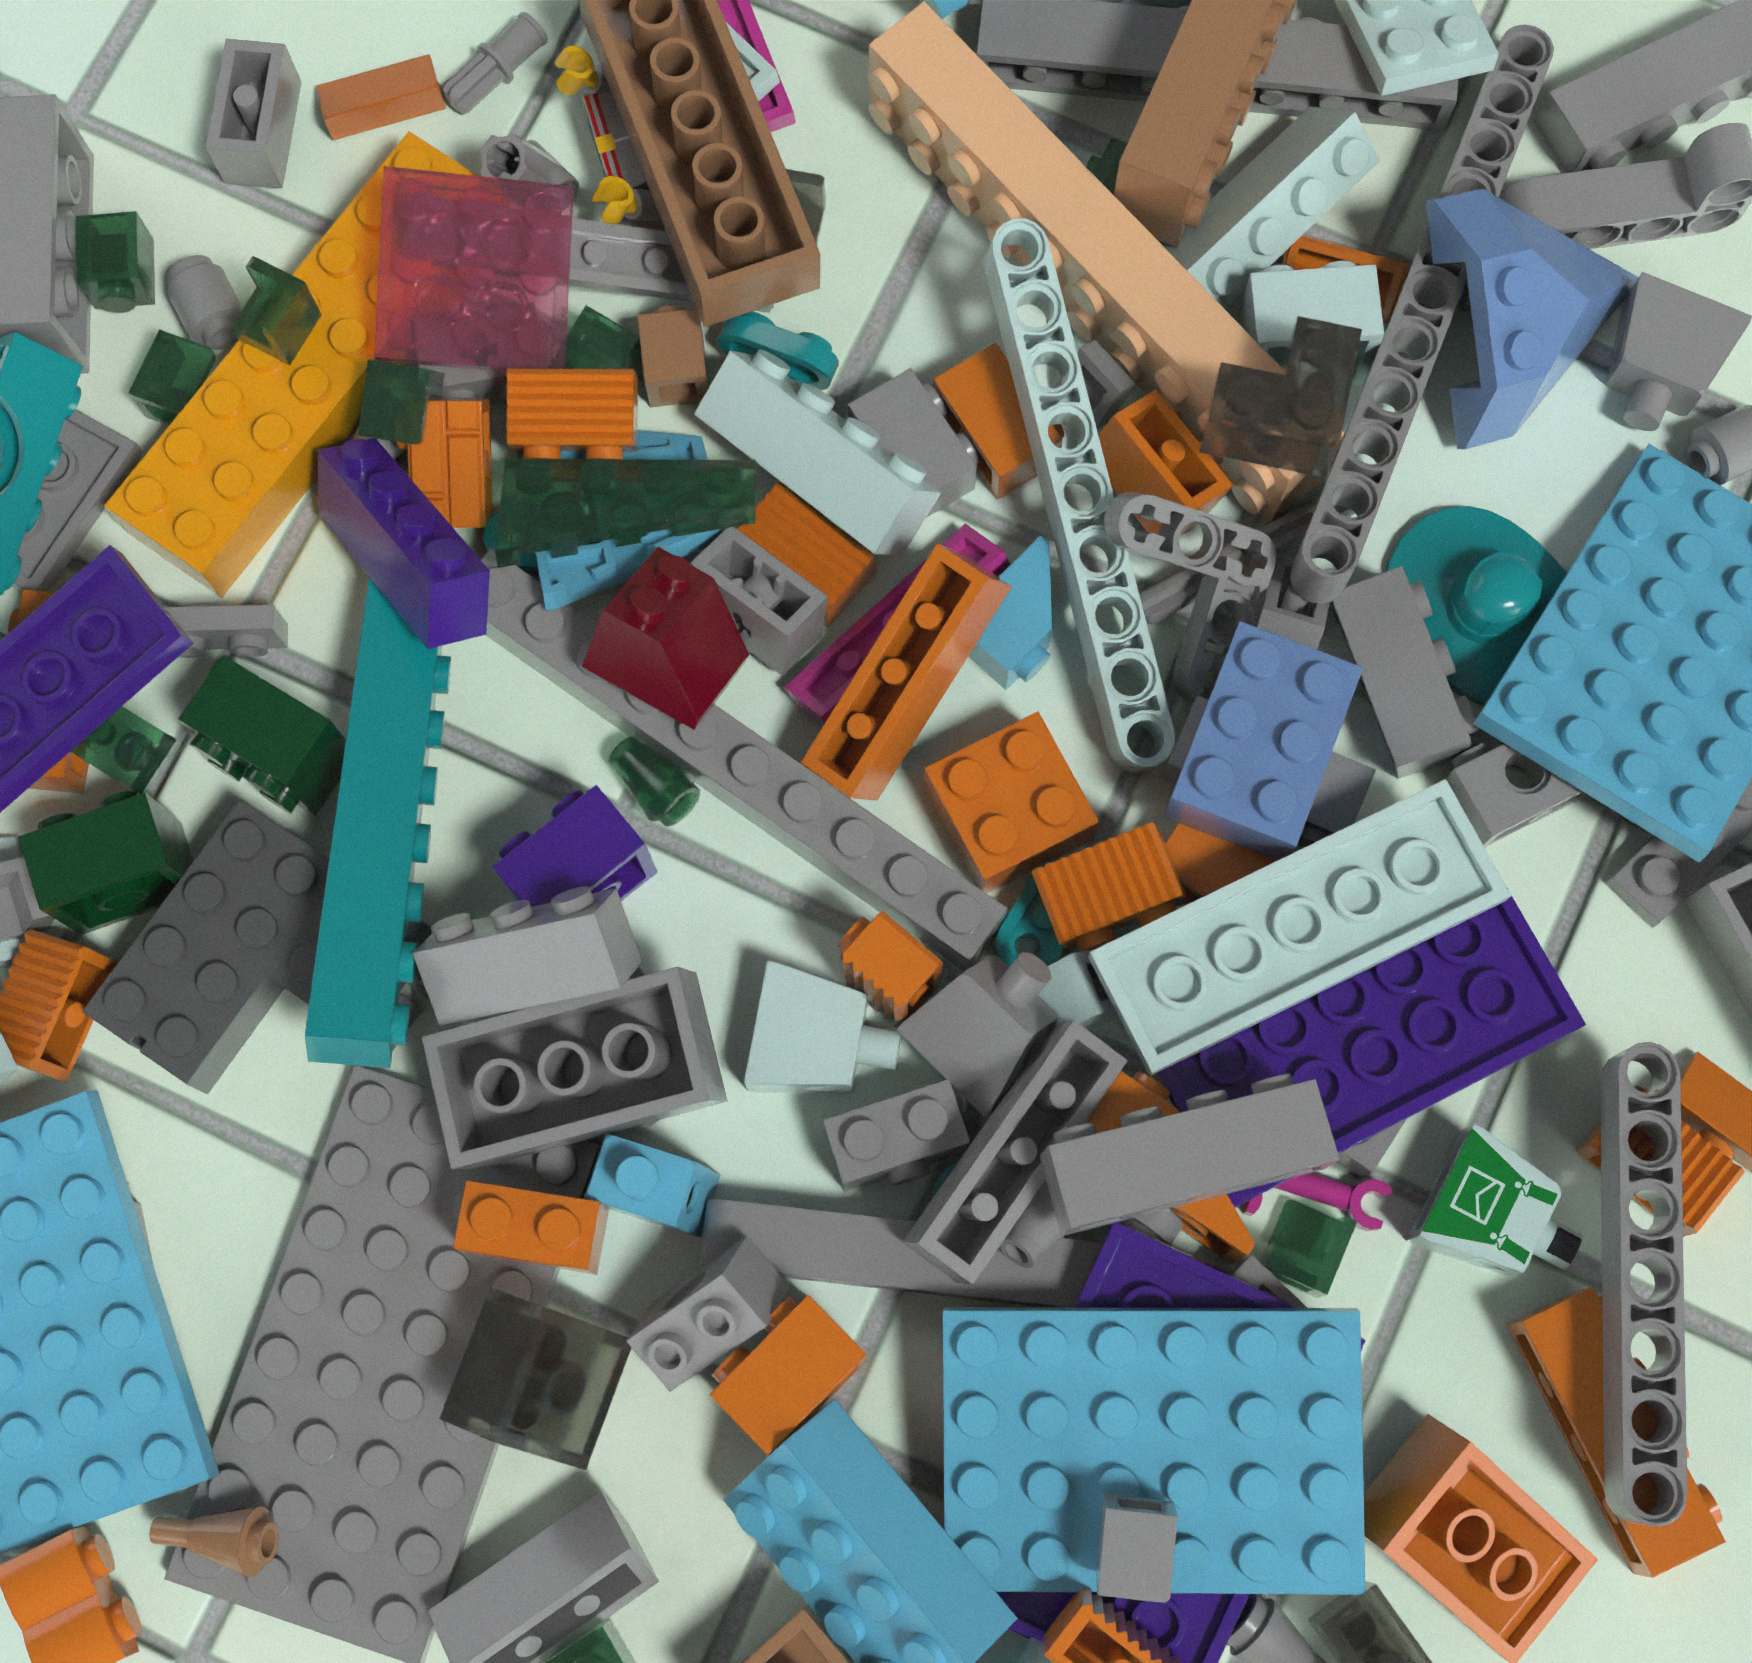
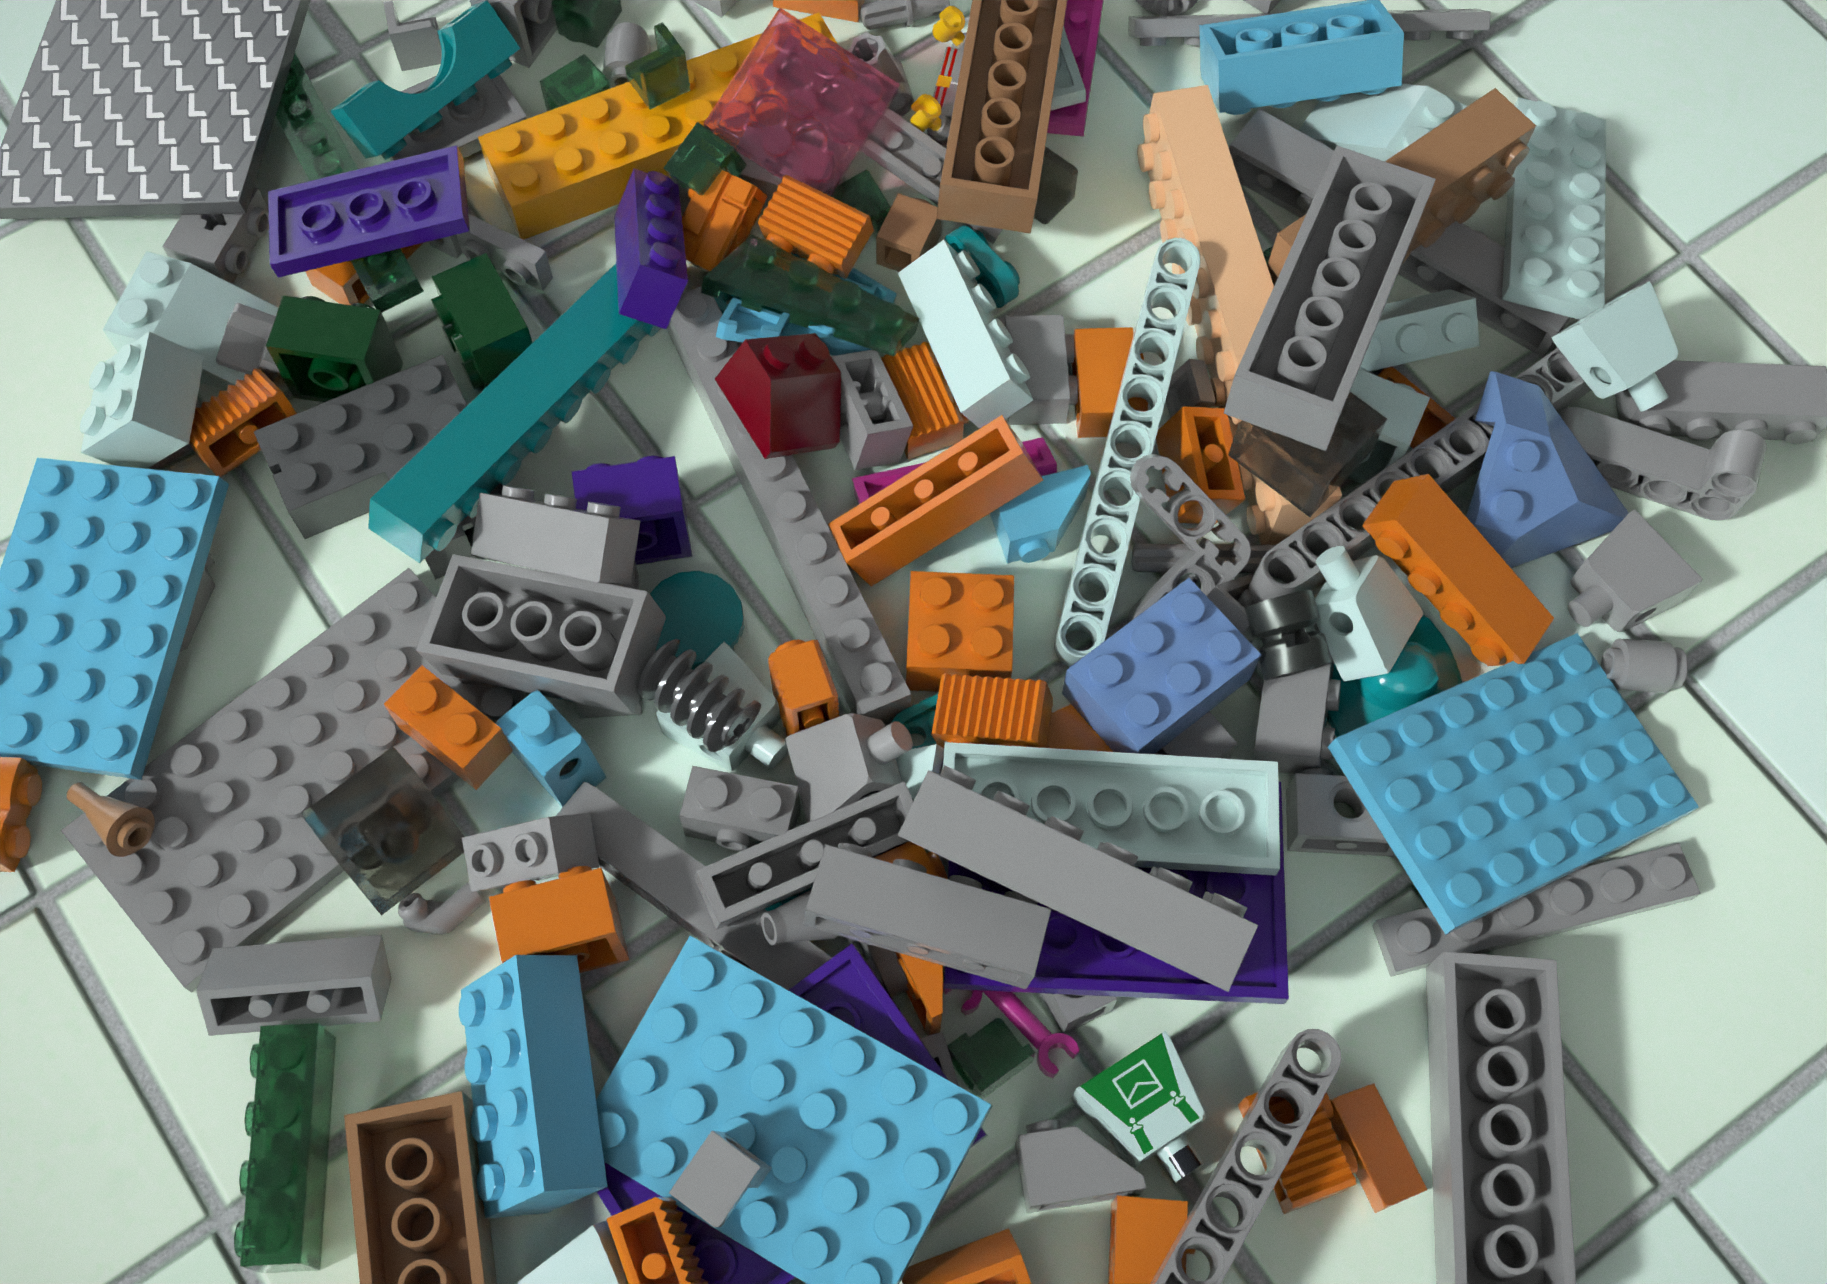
camera: 25 degrees right, 10 degrees down
clear green cone [608,736,700,827] -> none
none -> light grey arm [398,882,485,935]
none -> dark grey piece [638,639,761,752]
none -> teal tile [650,570,745,670]
none -> light grey brick [898,765,1258,992]
none -> light grey slope [1015,1120,1146,1214]
none -> light grey brick [1224,145,1436,451]
none -> pearl dark grey wheel [1245,590,1332,681]
none -> light aqua torso [1315,546,1424,681]
none -> orange brick [1362,474,1554,666]
none -> light aqua torso [1551,281,1678,412]

